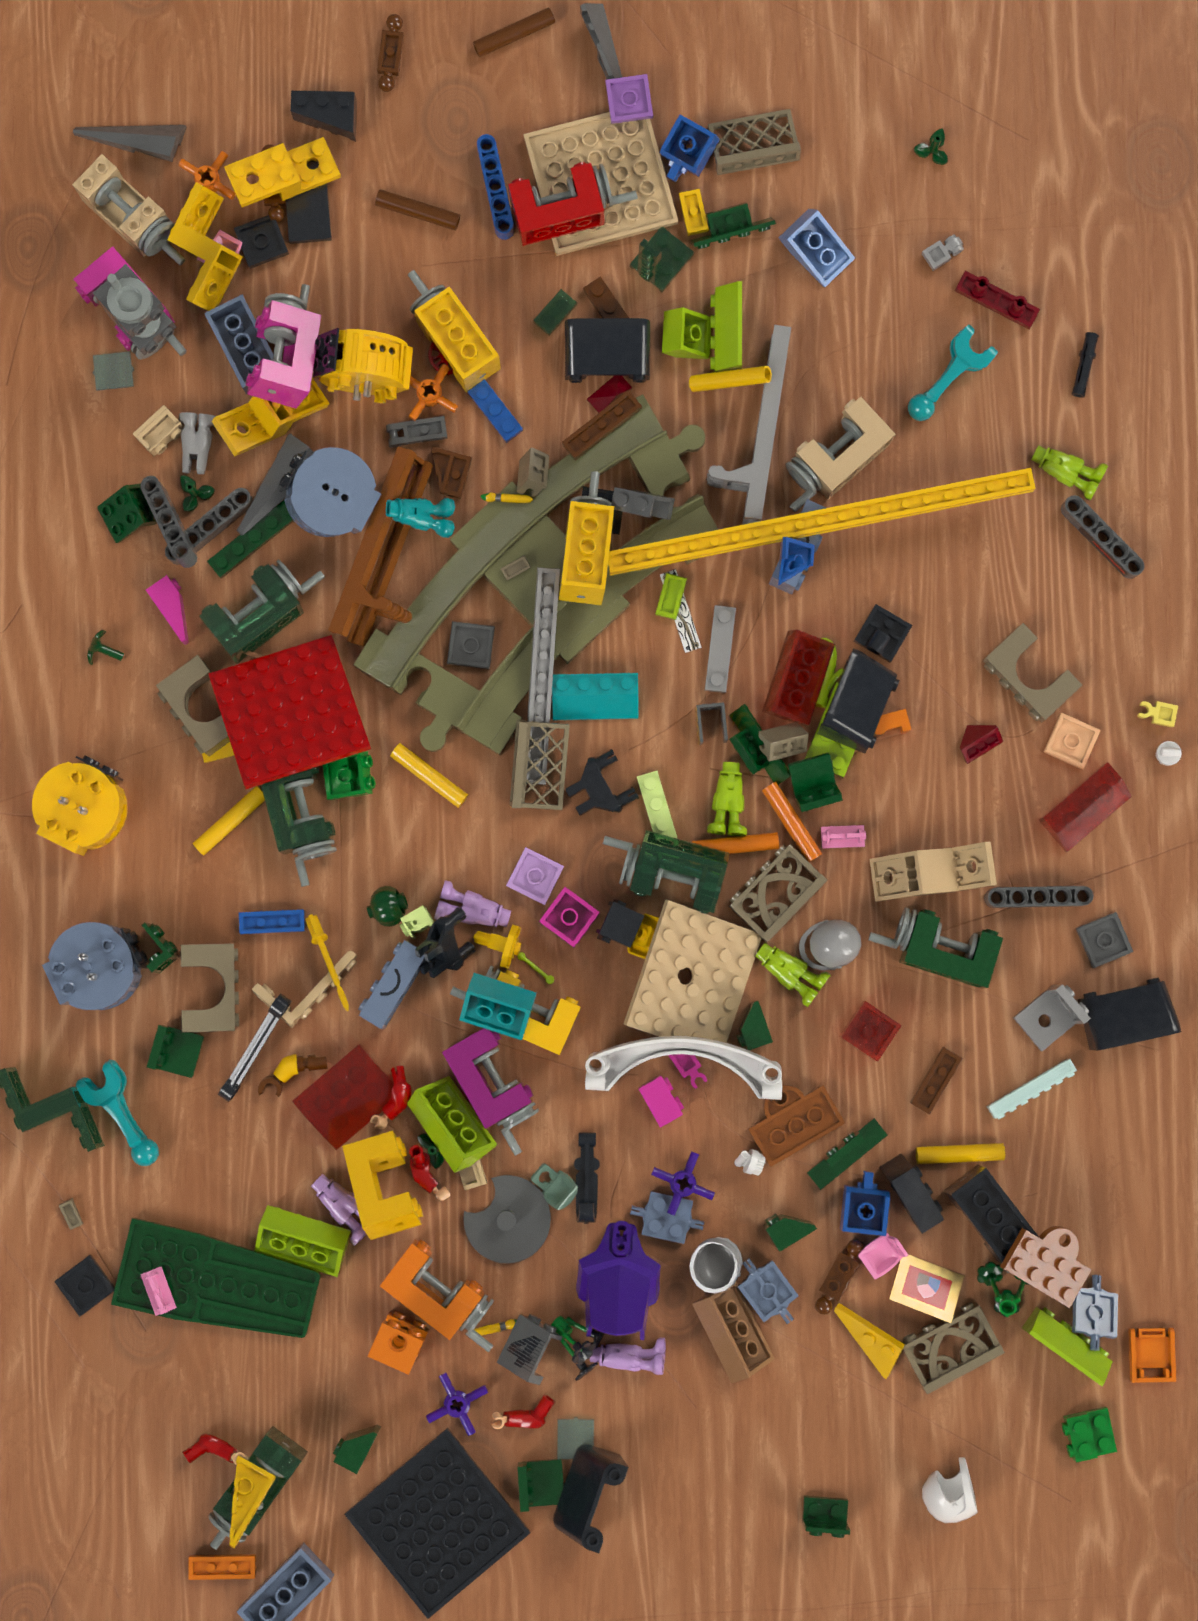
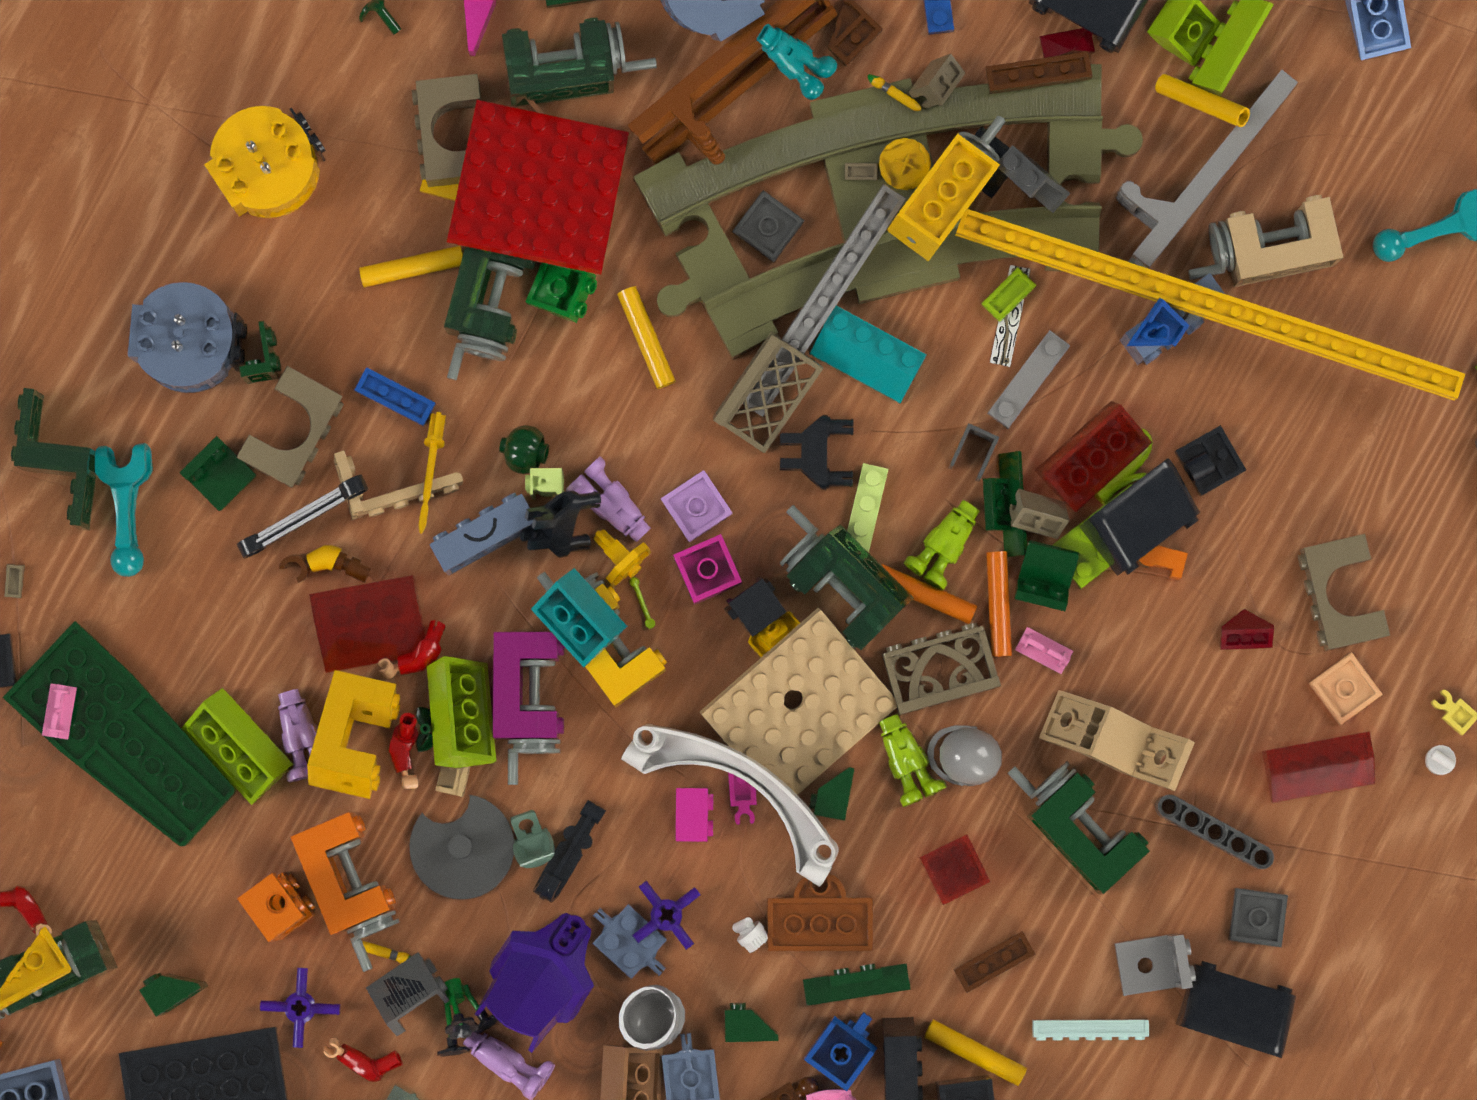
camera: 30 degrees right, 0 degrees up
none -> yellow tile [878,138,931,190]

